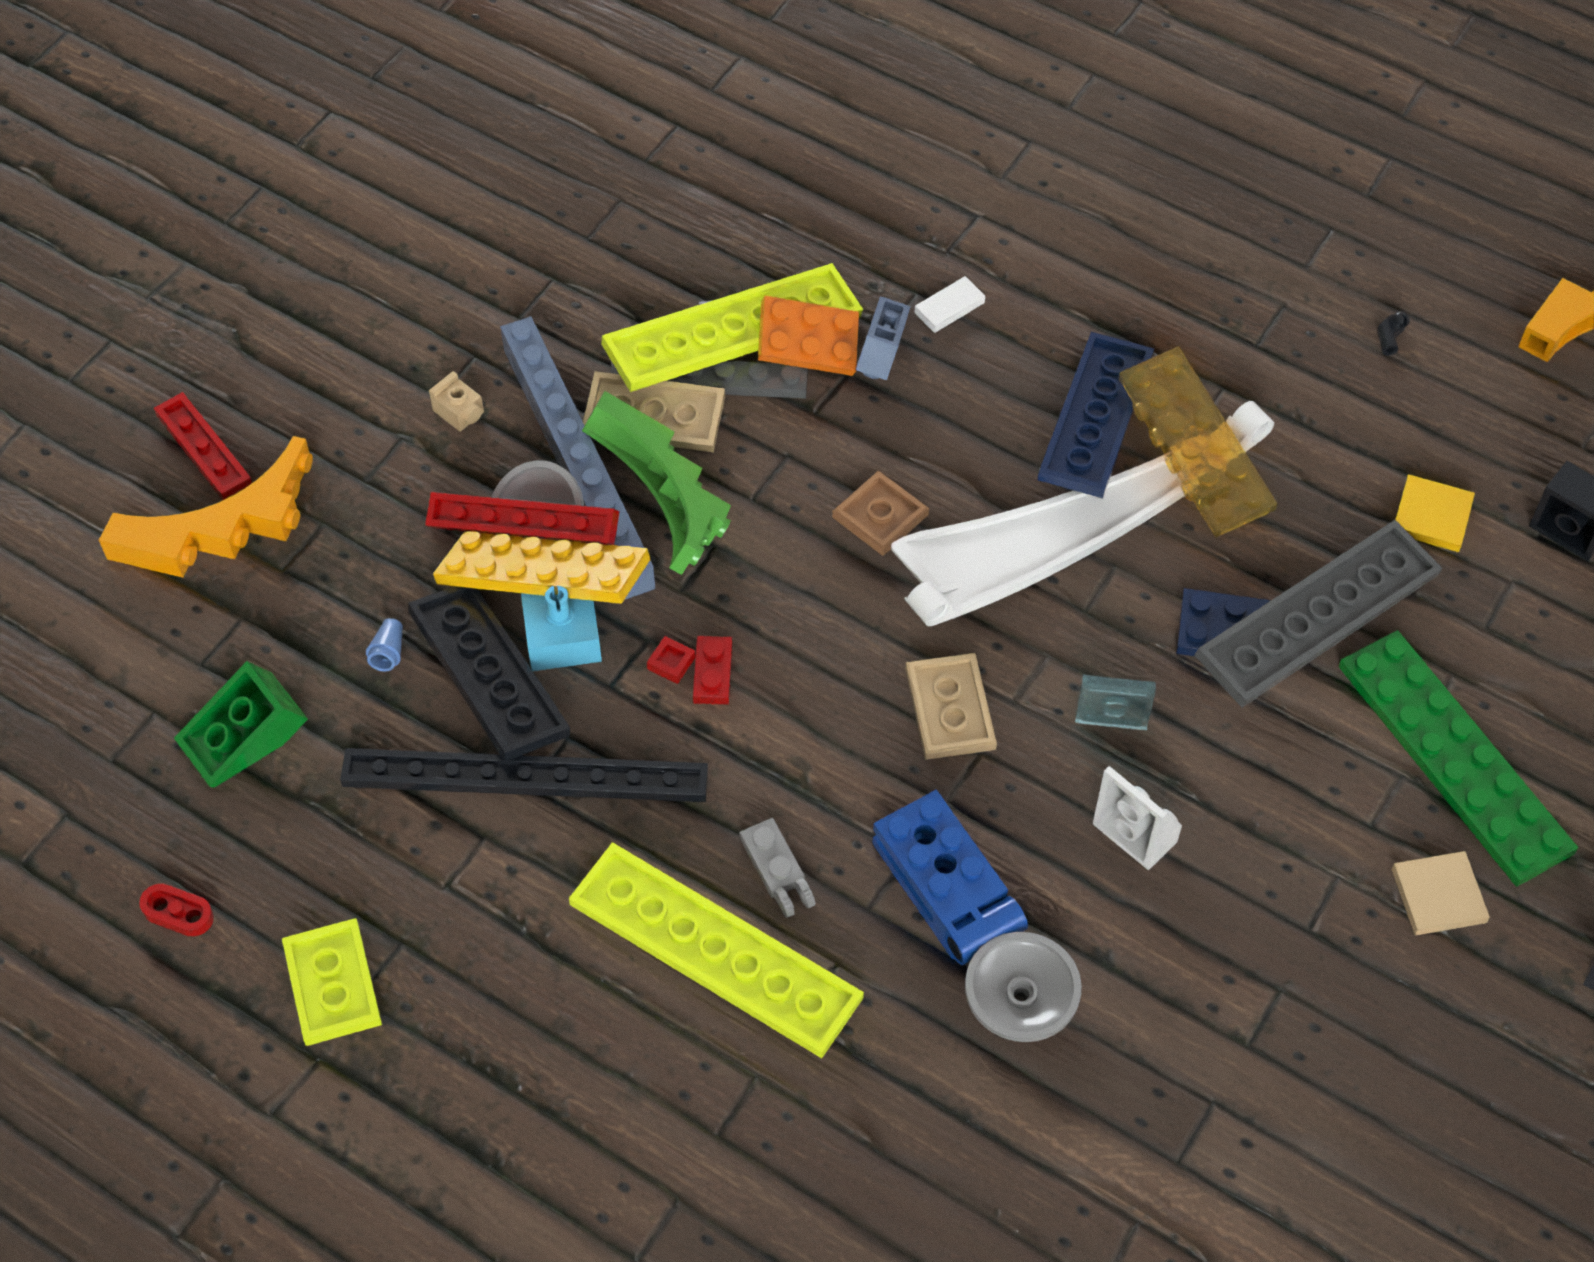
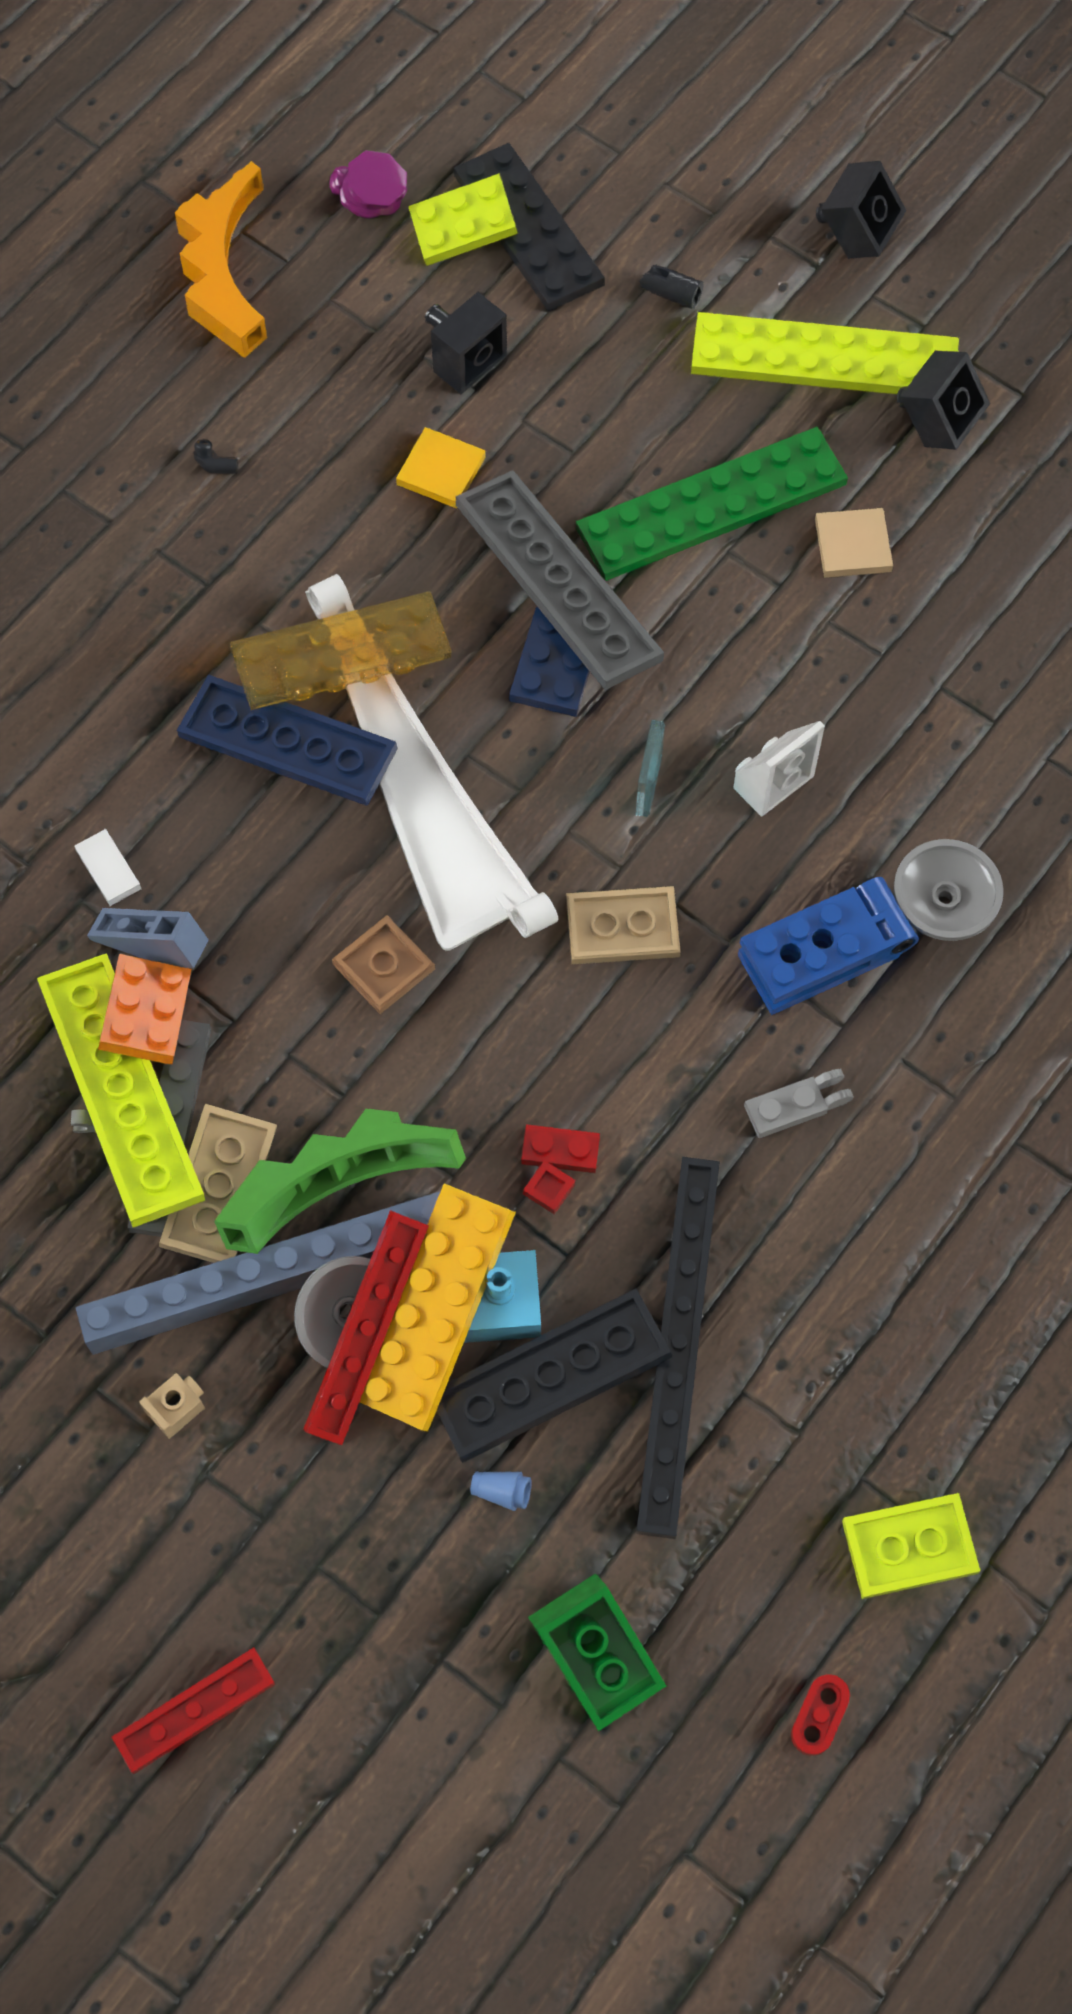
camera: 85 degrees left, 10 degrees up
light orange arch [99,436,313,578] -> none
neon yellow plate [569,842,864,1058] -> none

